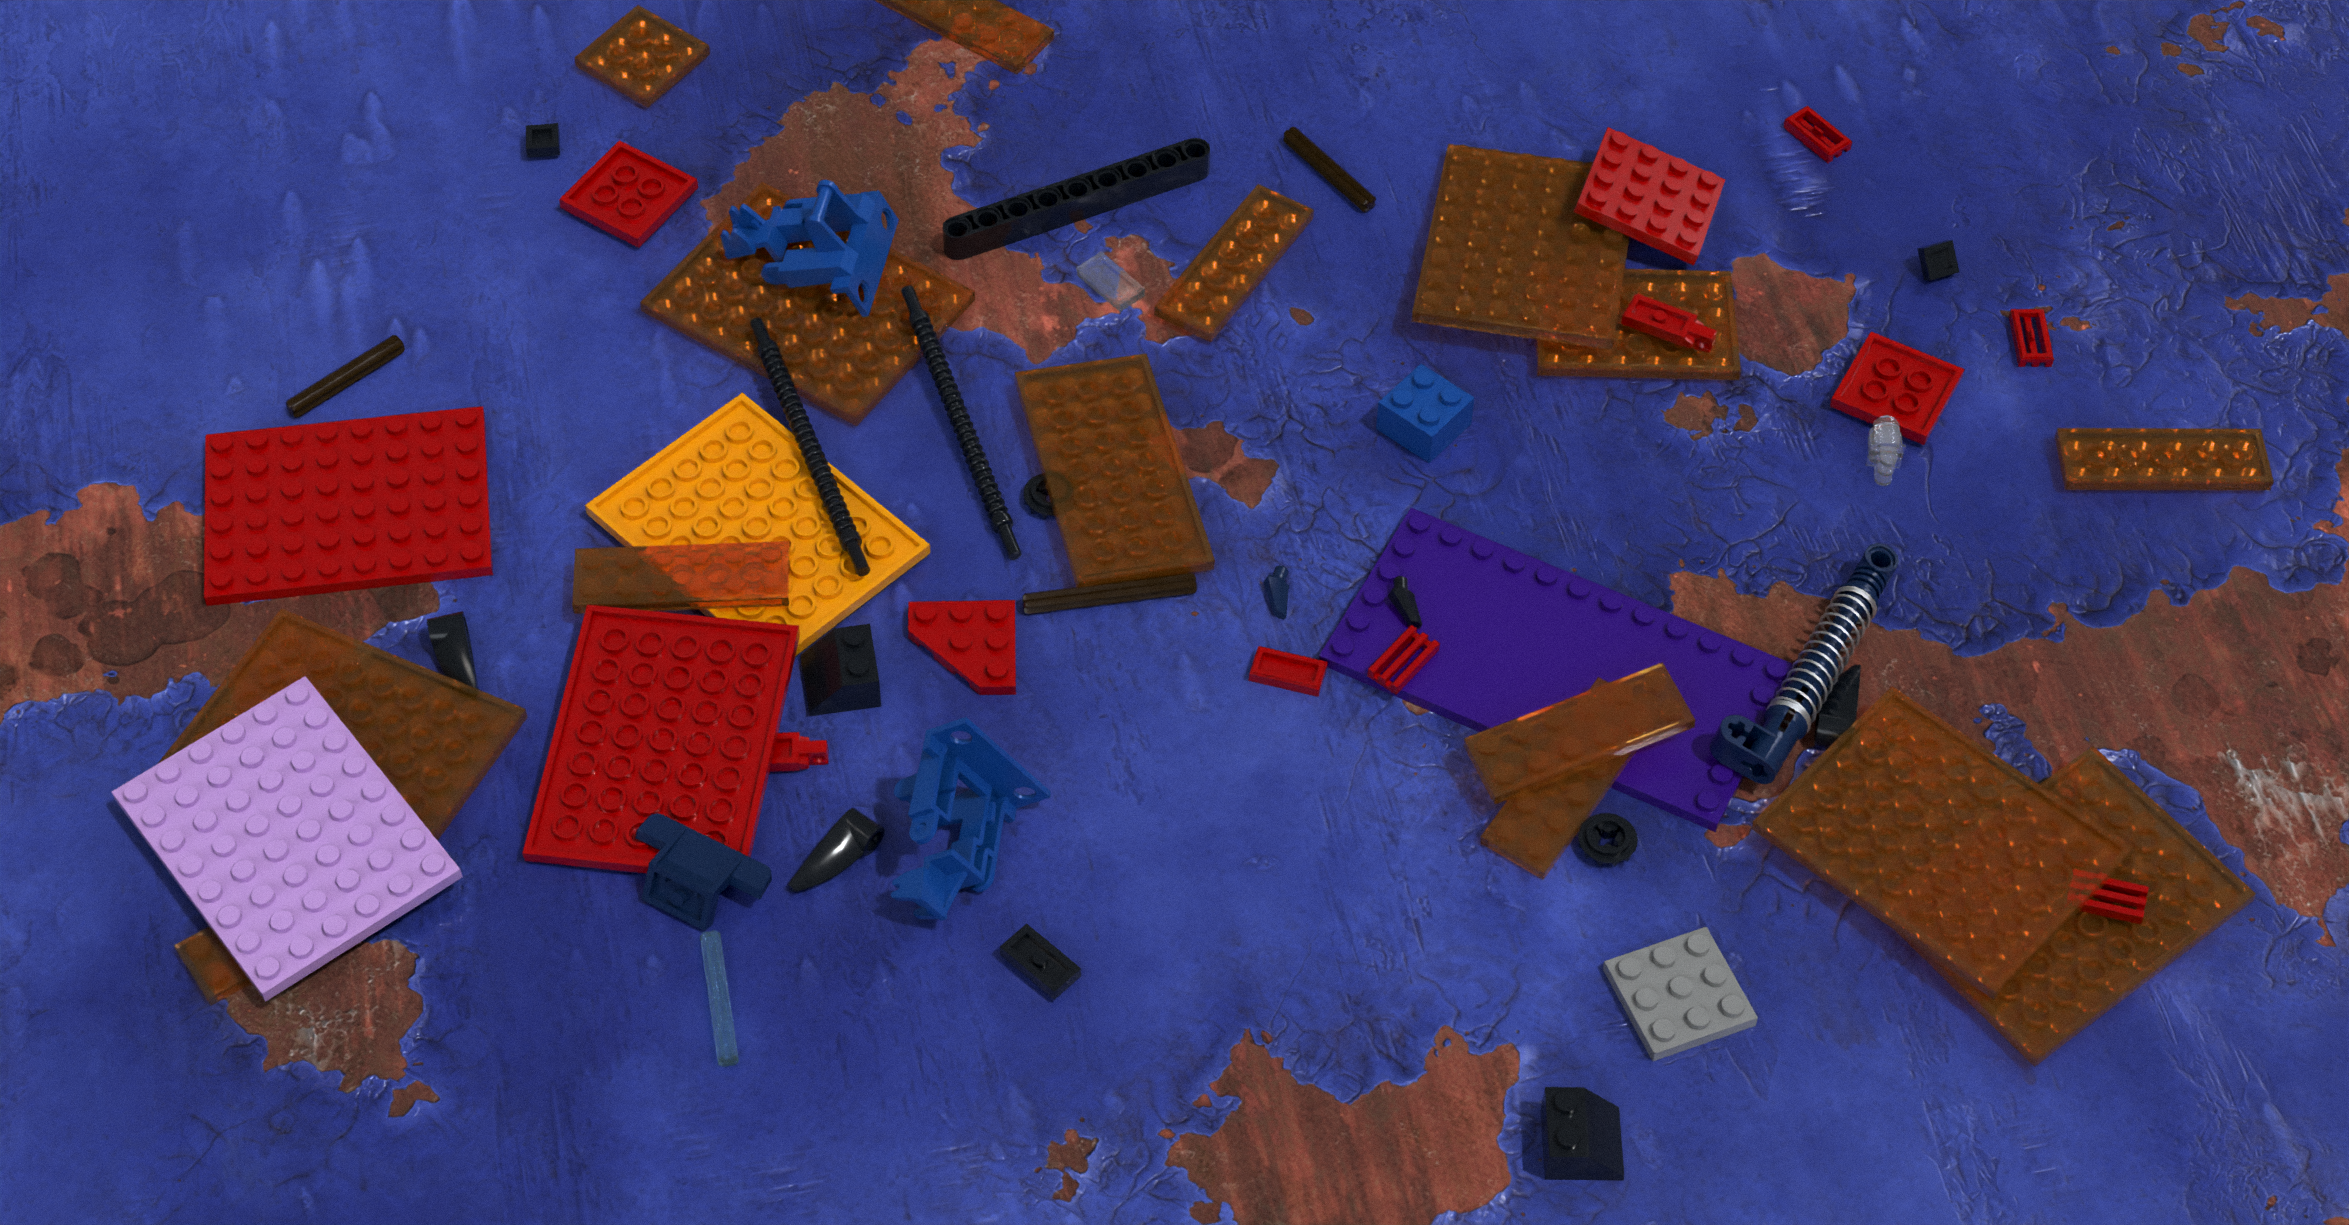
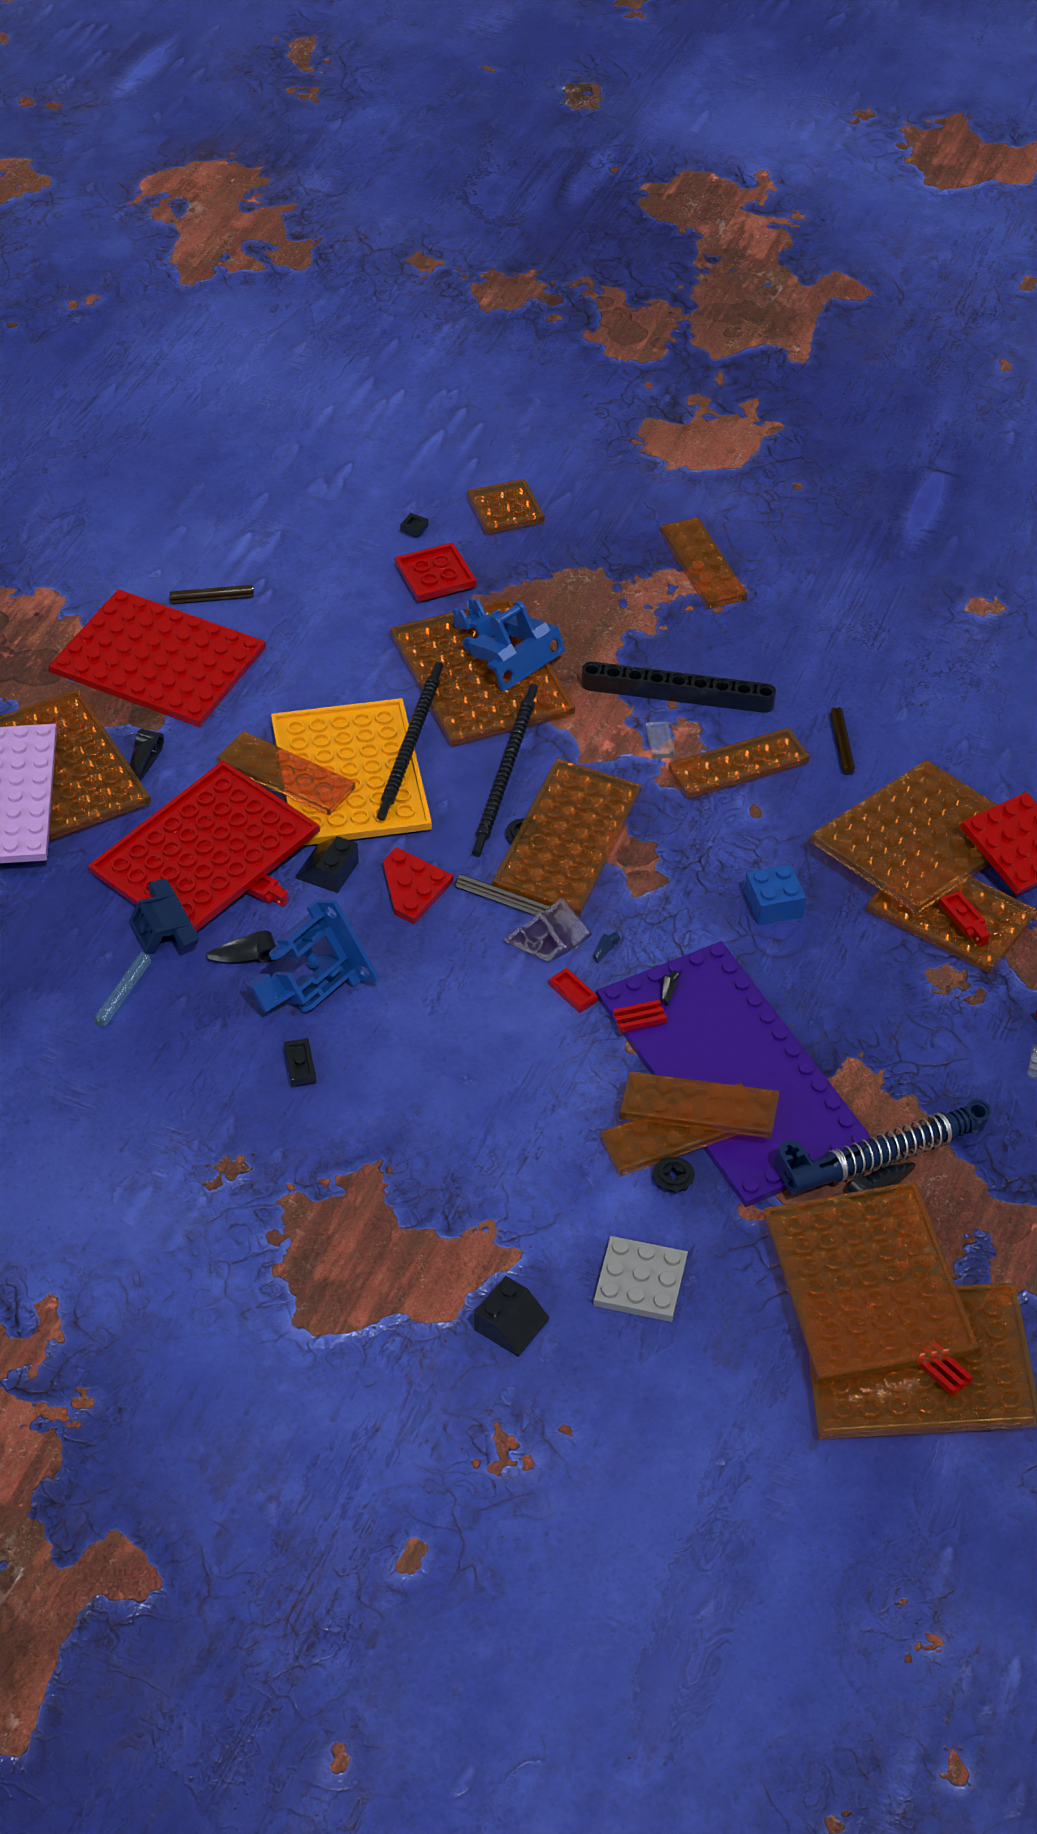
camera: 35 degrees right, 5 degrees down
none -> clear purple slope [504,897,592,962]

